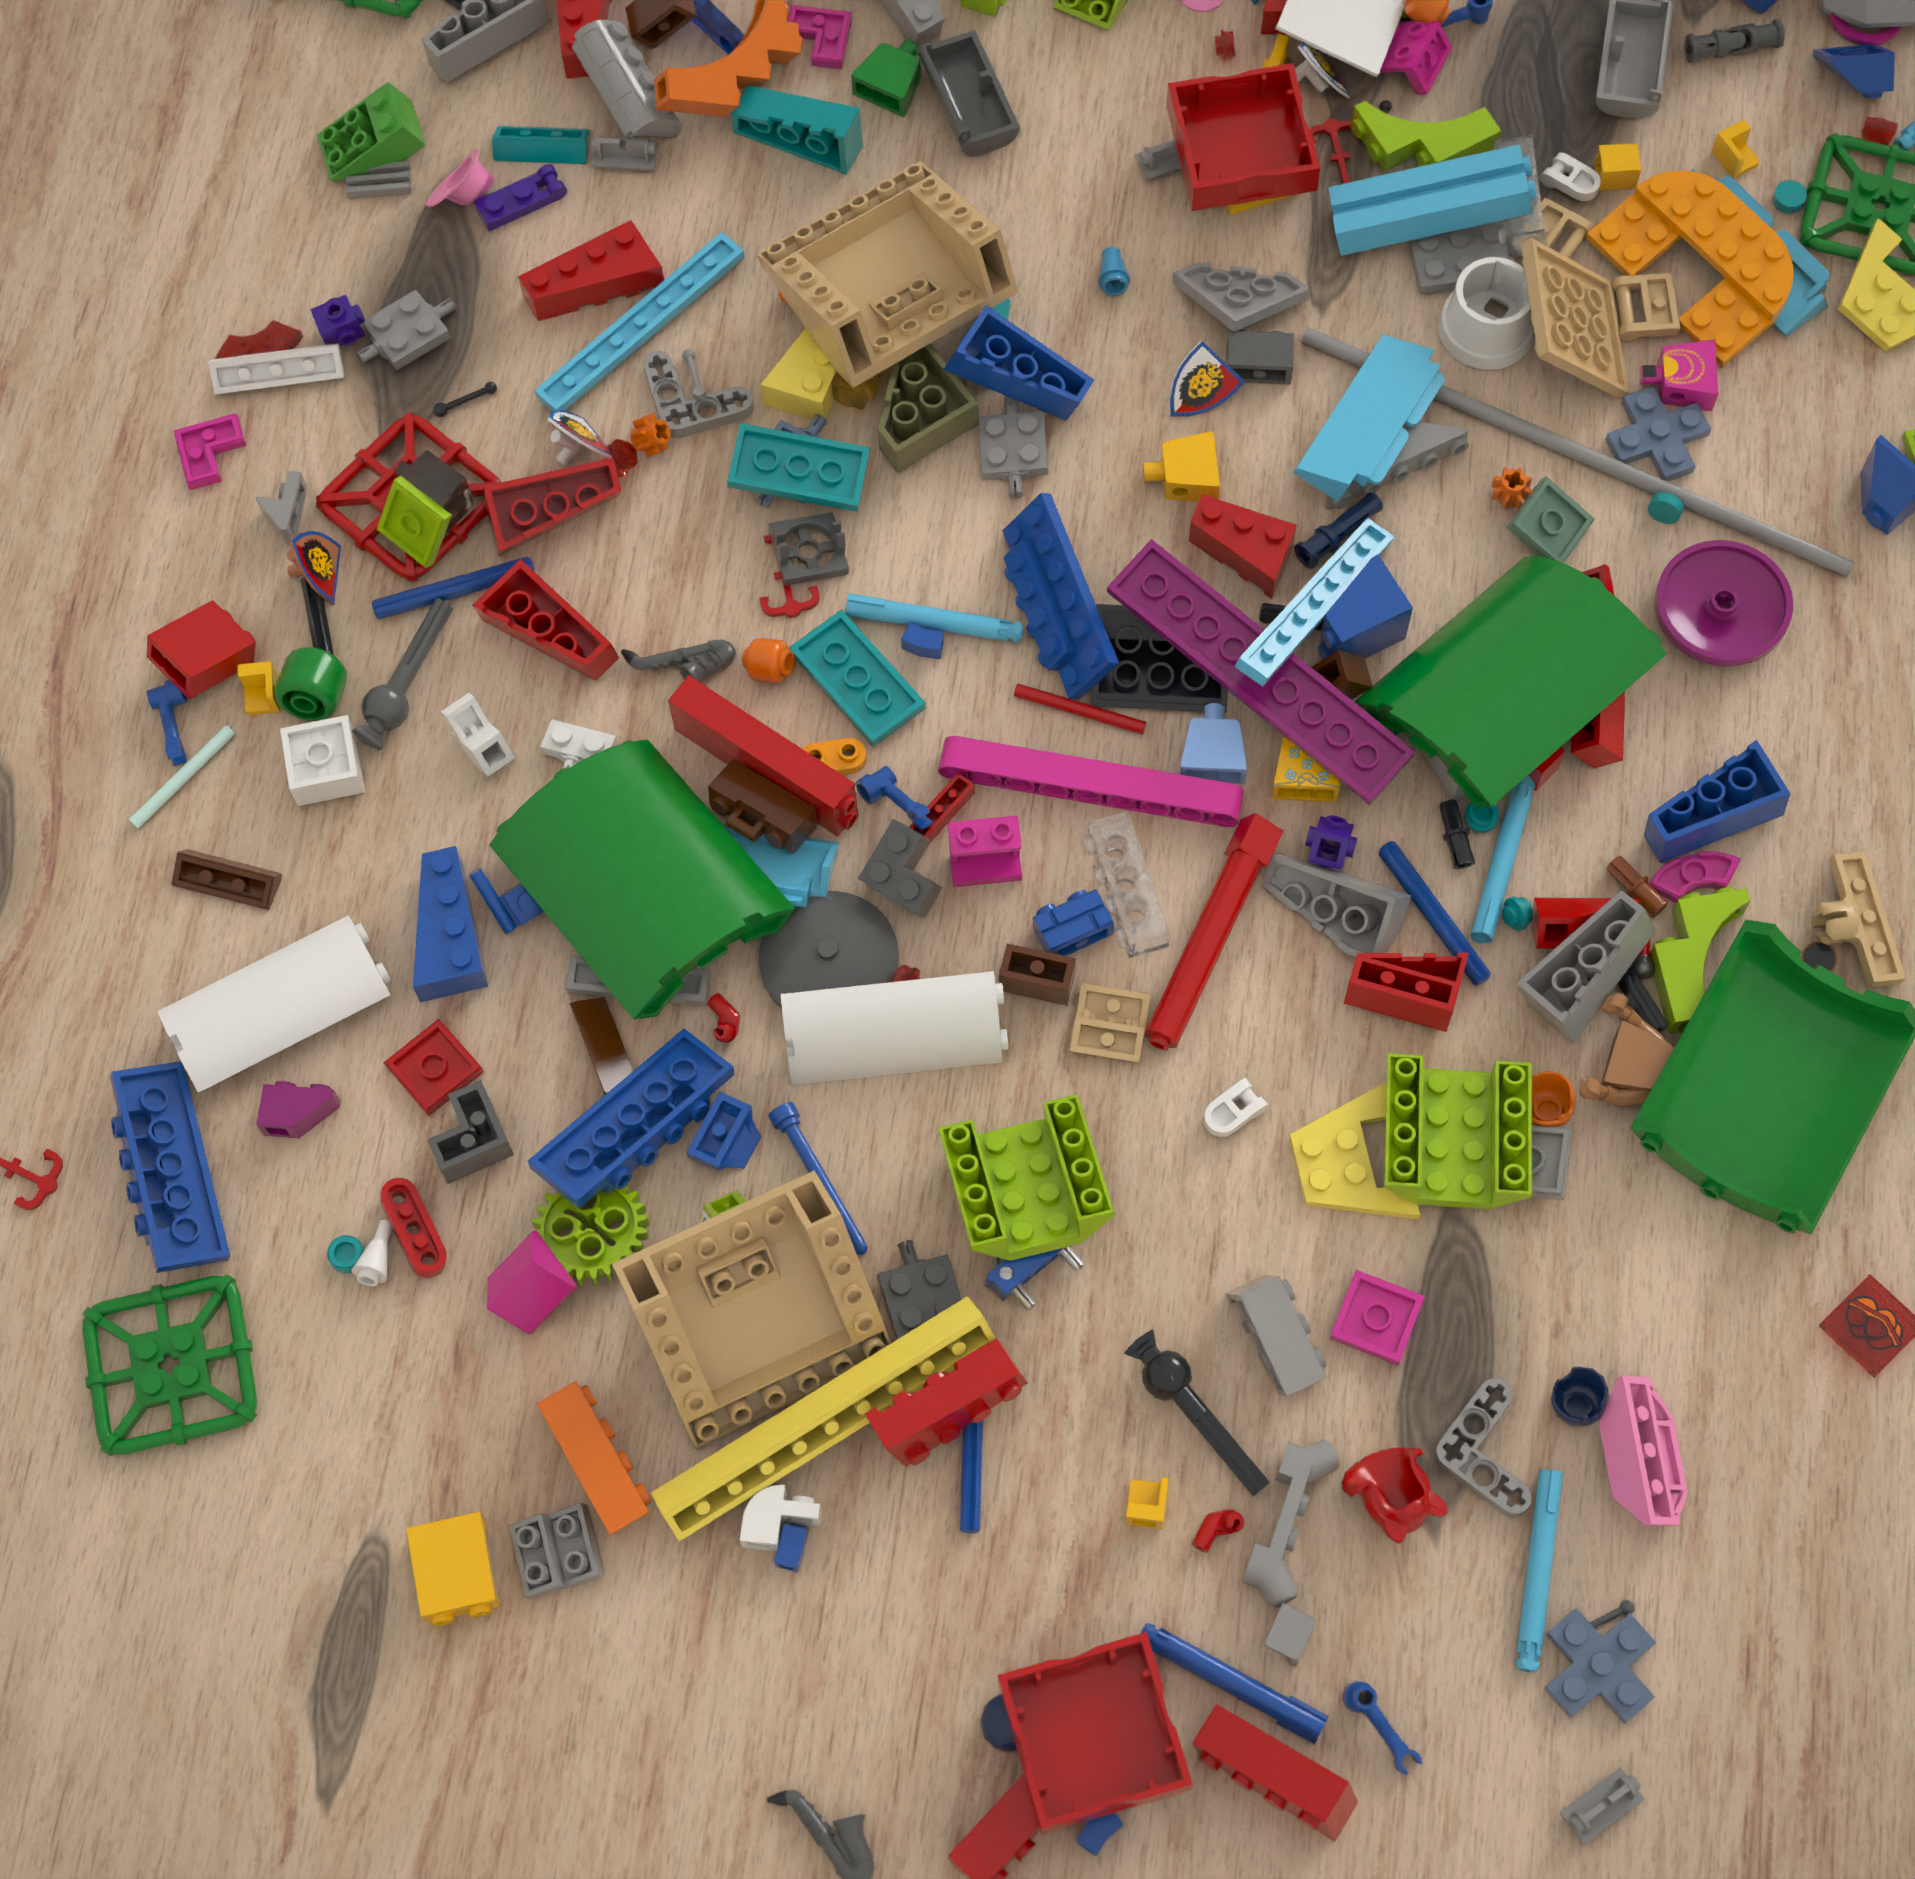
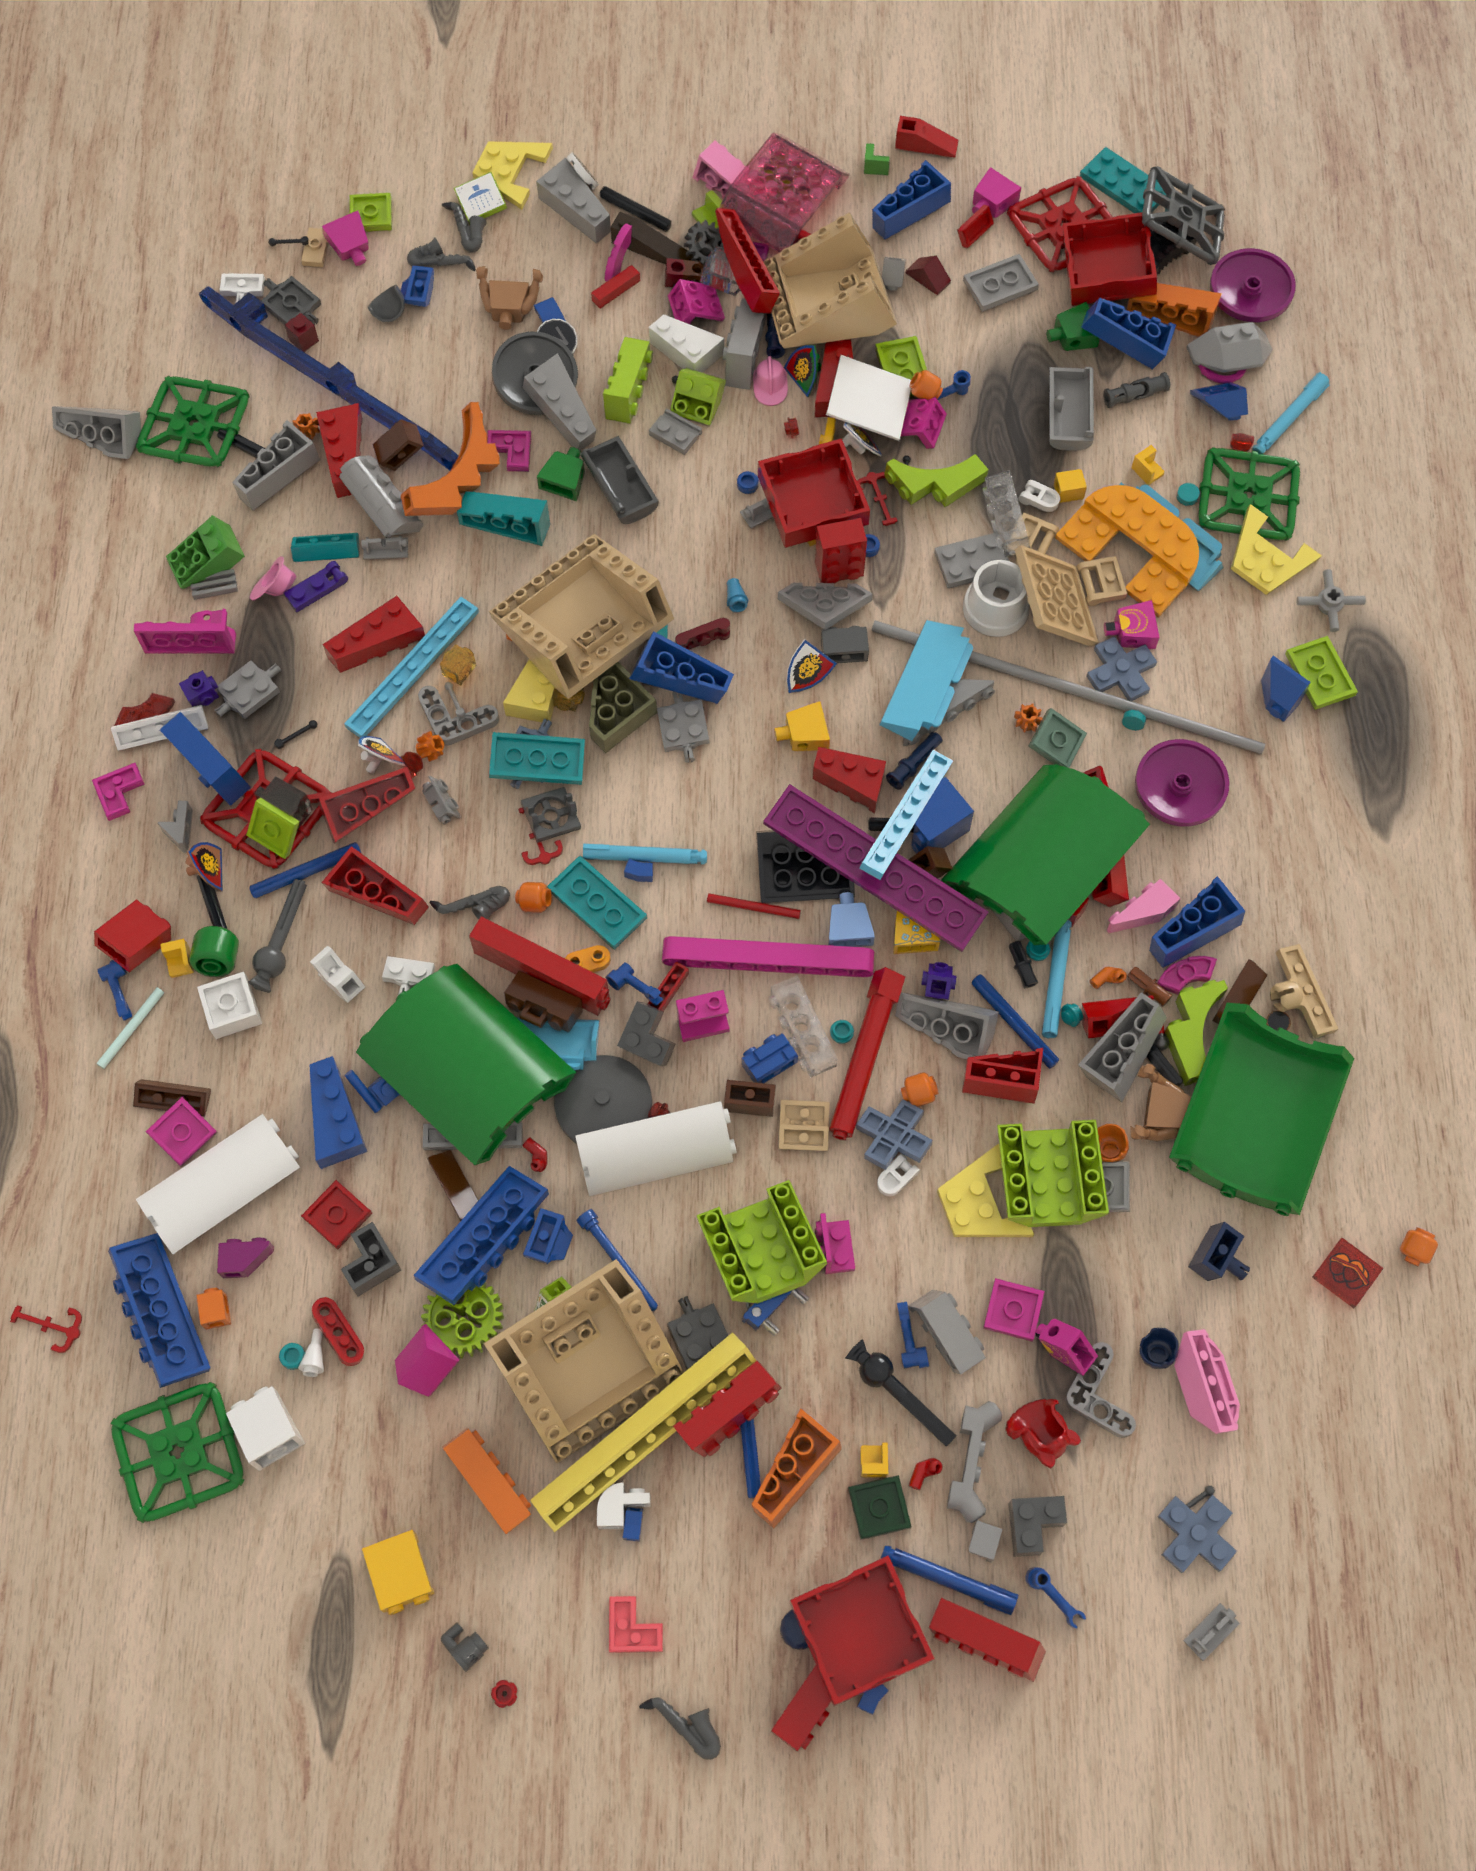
camera: 10 degrees left, 0 degrees up
light grey slope [509,1503,604,1598] -> none
blue plate [1002,493,1119,700] -> none
medium azure brick [1329,144,1537,256] -> none
medium azure piece [1515,1470,1563,1673] -> none
none -> dark pink plate [134,608,236,654]
none -> dark pink tile [145,1097,217,1167]
none -> blue brick [160,712,251,806]
none -> orange brick [197,1288,231,1330]
none -> white slope [226,1386,305,1471]
none -> light grey hinge [422,776,461,824]
none -> clear yellow brick [440,644,476,686]
none -> dark grey piece [441,1622,489,1672]
none -> red plate [491,1680,518,1708]
none -> coral tile [609,1596,663,1653]
none -> light grey plate [649,408,702,455]
none -> dark red plate [675,617,730,650]
none -> blue tile [737,471,759,494]
none -> orange wedge [751,1408,842,1529]
none -> red brick [815,518,867,583]
none -> dark pink bracket [815,1213,855,1274]
none -> teal plate [830,1020,854,1044]
none -> dark green tile [848,1475,912,1540]
none -> sand blue plate [856,1099,932,1170]
none -> blue tile [866,534,880,557]
none -> blue brick [897,1302,929,1368]
none -> orange head [901,1072,939,1107]
none -> dark grey brick [1008,1496,1067,1557]
none -> dark pink torso [1035,1319,1098,1376]
none -> orange arm [1090,967,1127,989]
none -> bright pink slope [1107,879,1181,933]
none -> dark blue brick [1188,1222,1250,1281]
none -> reddish brown slope [1212,959,1267,1024]

